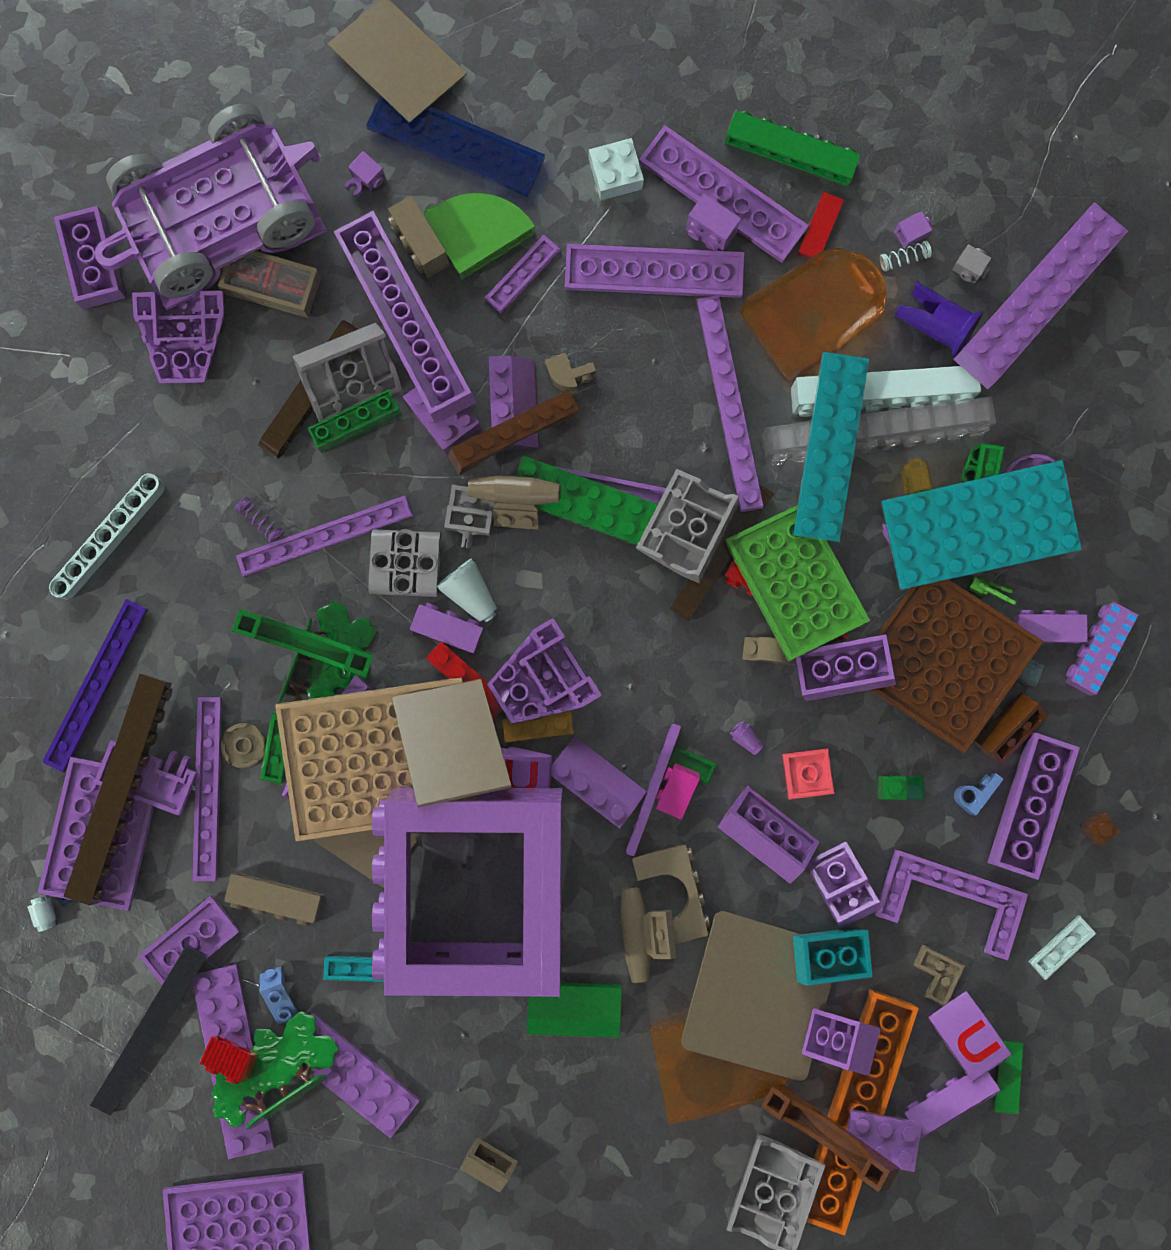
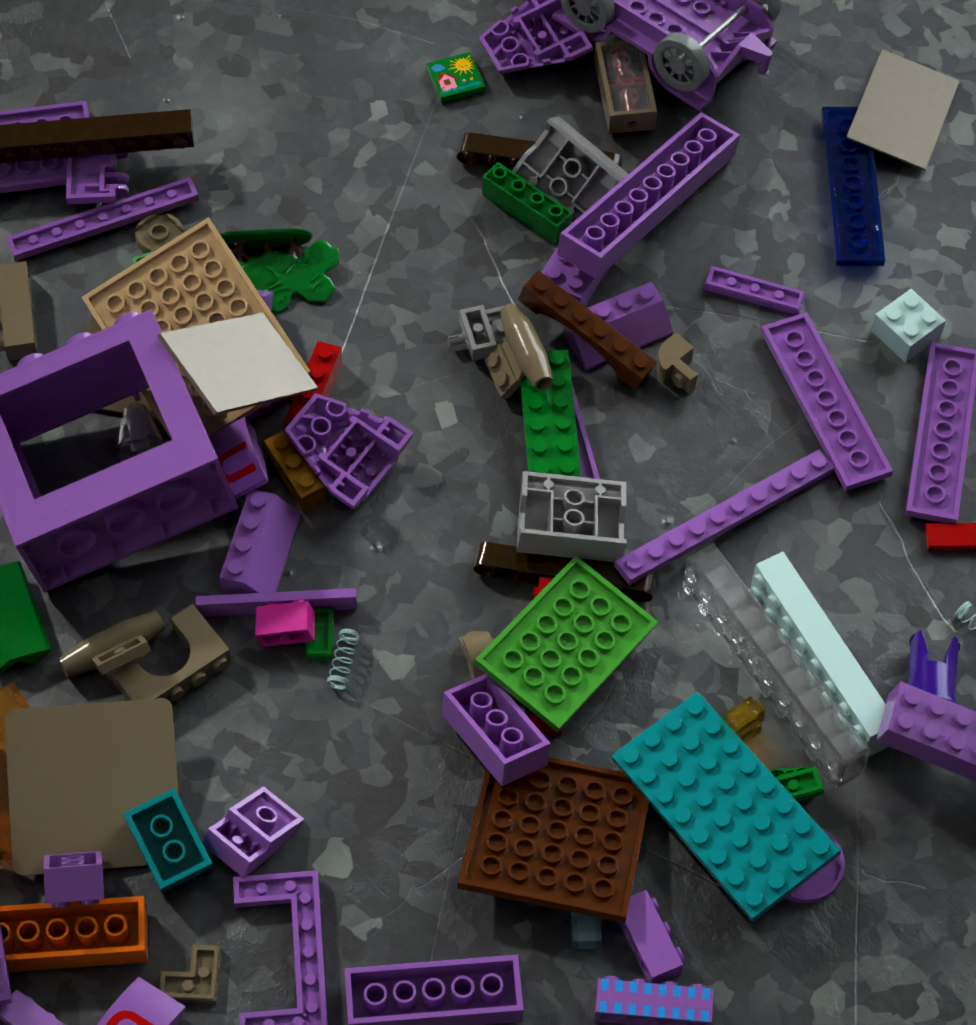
camera: 65 degrees right, 25 degrees down
dark purple plate [42,599,149,772] -> none
light aqua beam [49,473,165,600] -> none
green arch [232,608,374,677] -> none
medium lavender piece [235,497,282,543] -> none
medium lavender tile [236,495,414,577] -> none
medium lavender brick [345,151,385,198] -> none
light grey connector [368,529,441,597] -> none
dark tan brick [388,196,450,279] -> none
medium lavender brick [410,603,484,655] -> none
bright green brick [423,193,536,280] -> none
light aqua cone [437,558,497,623] -> none
medium lavender brick [686,194,741,251] -> none
medium lavender slope [718,786,820,884] -> none
medium lavender cone [730,721,763,755] -> none
clear orange windscreen [739,248,887,383] -> none
coral tile [782,748,835,800] -> none
teal plate [793,352,869,542] -> none
green slope [878,776,925,799] -> none
medium blue plate [954,773,1003,816] -> none
bright green plant [967,575,1016,605] -> none
reddish brown brick [974,692,1049,765] -> none
none -> light aqua piece [326,628,360,690]
none -> green tile [426,52,486,103]

